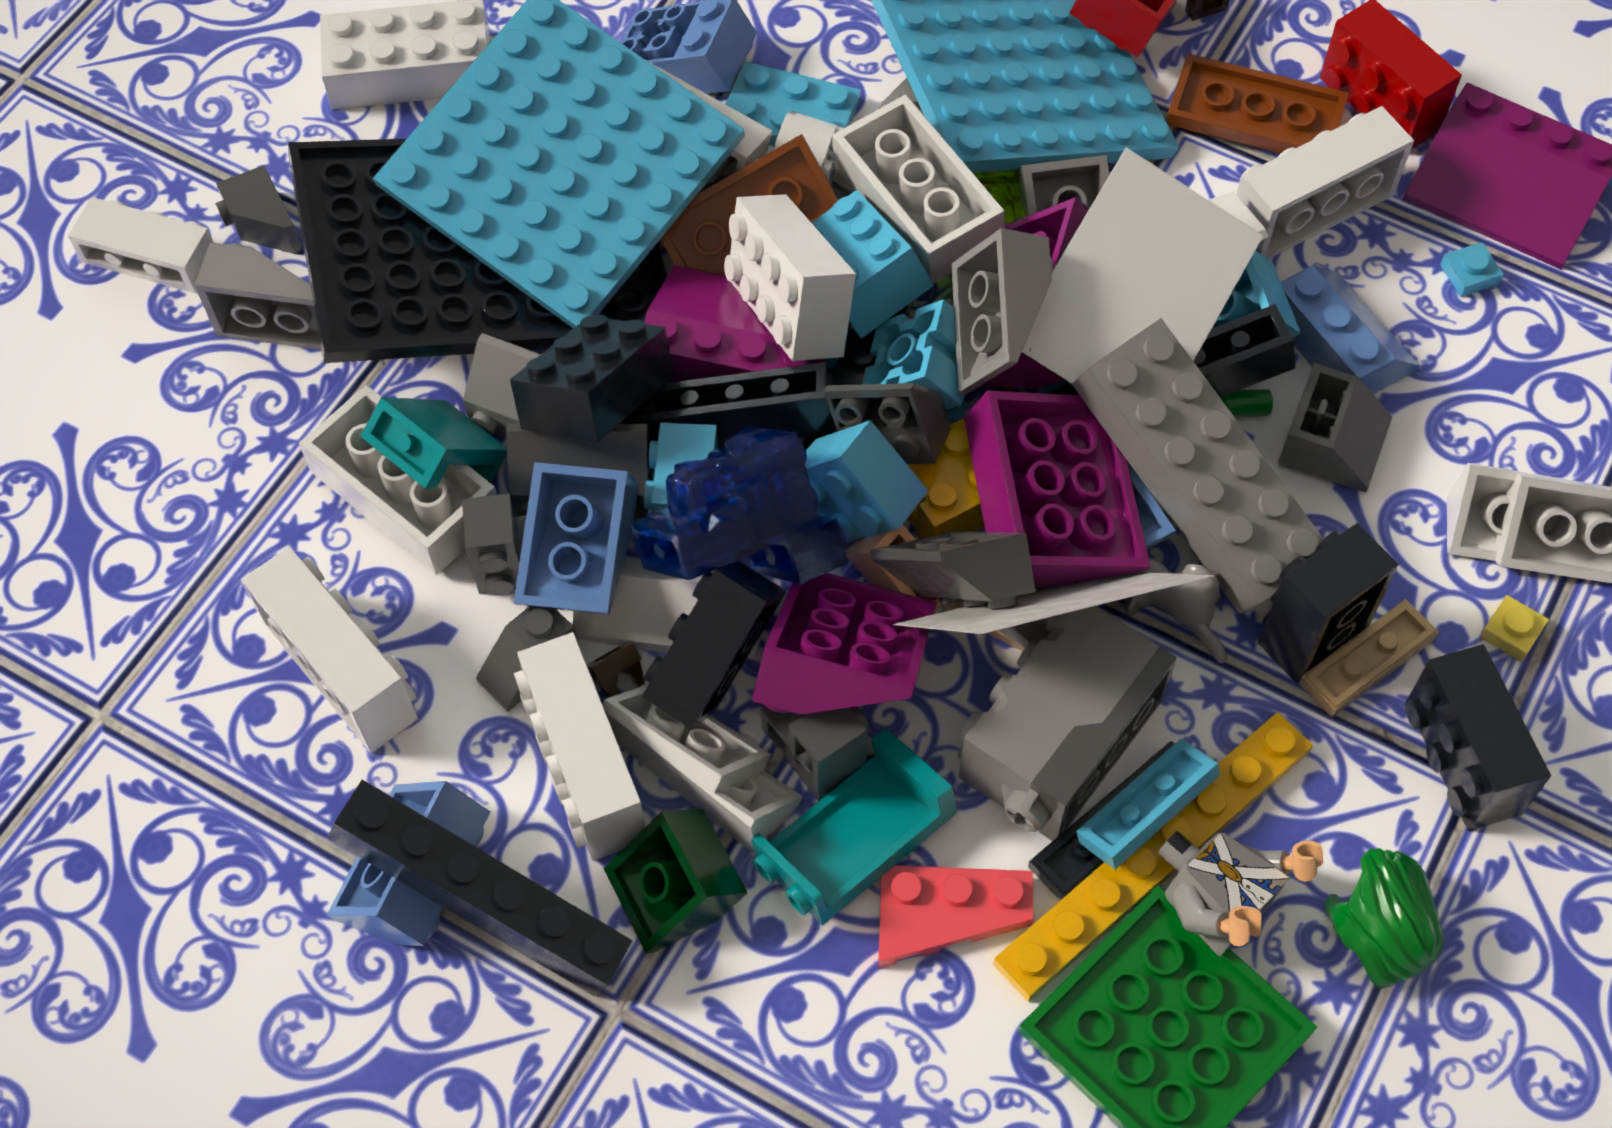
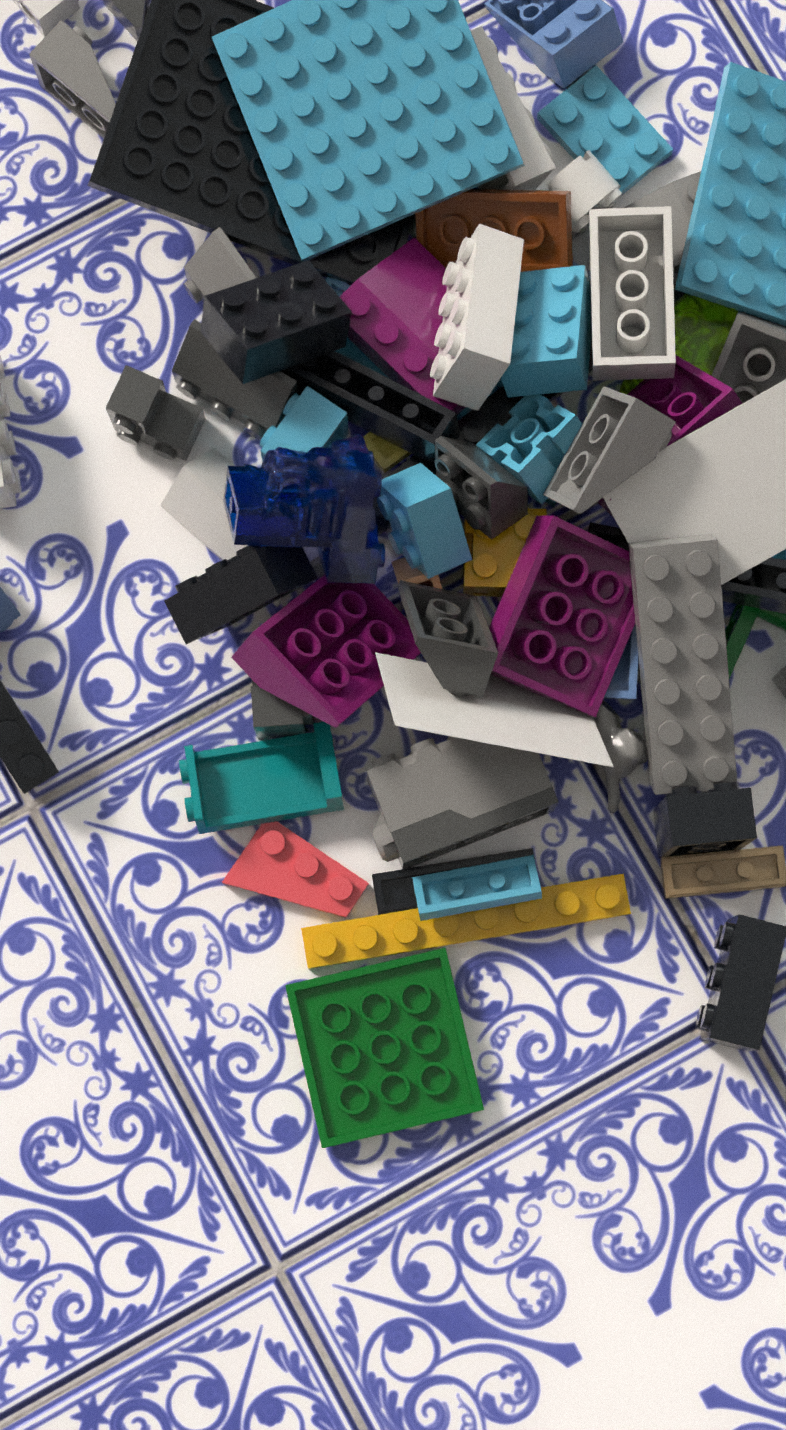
camera: 30 degrees right, 20 degrees up
white brick [299,385,497,576] -> none
teal panel [360,397,507,489] -> none
dark grey slope [476,606,578,712] -> none
medium blue slope [513,462,639,615] -> none
white brick [513,632,646,861] -> none
dark brown tile [586,642,645,698] -> none
white slope [602,684,803,856] -> none
dark green slope [603,809,748,954] -> none
torso [1158,831,1323,957] -> none
green hair [1324,848,1444,989] -> none

